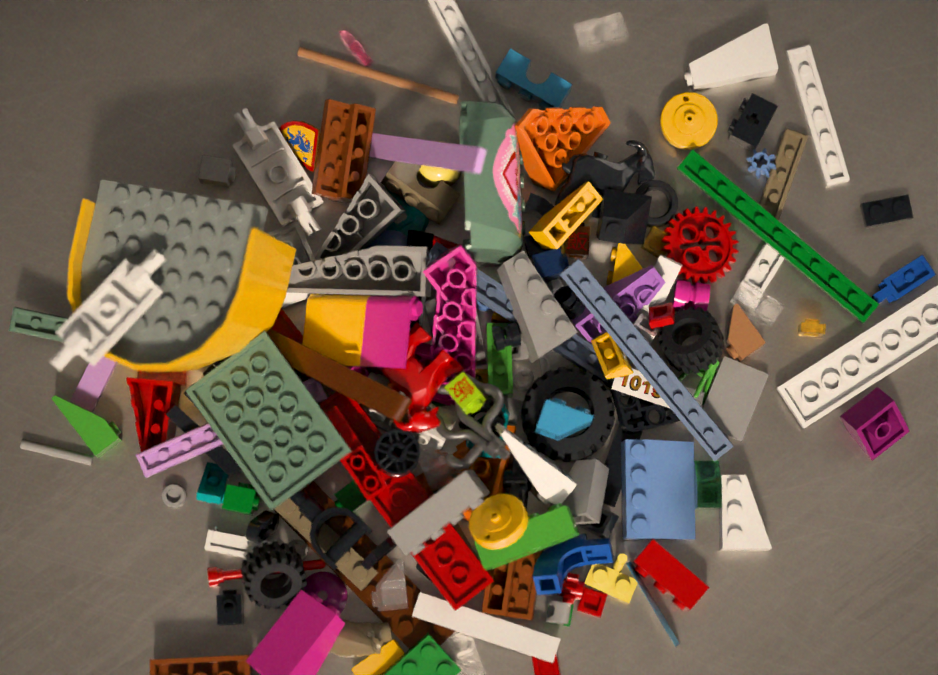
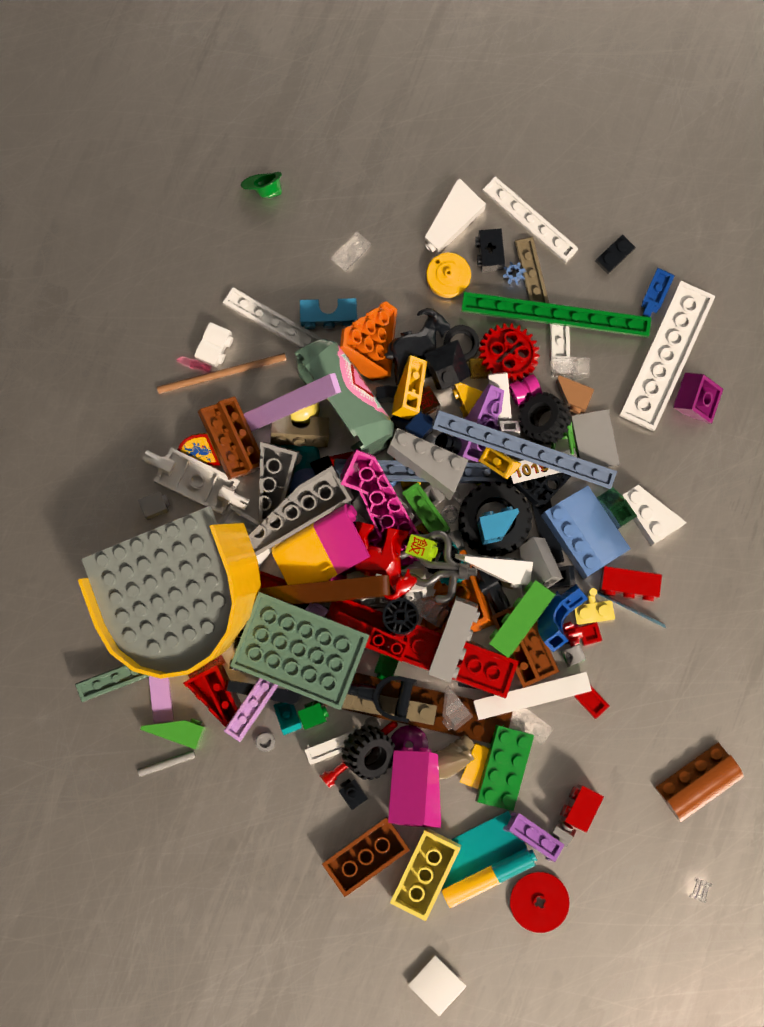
camera: 30 degrees left, 0 degrees up
white plate [48,249,165,371] -> none
black beam [246,510,279,544] -> none
black tile [361,536,397,570] -> none
yellow wheel [469,494,528,549] -> none
black wheel [492,322,521,351] -> none
red tile [648,302,675,329] -> none
clear yellow plate [798,319,826,337] -> none
none -> white brick [195,322,233,368]

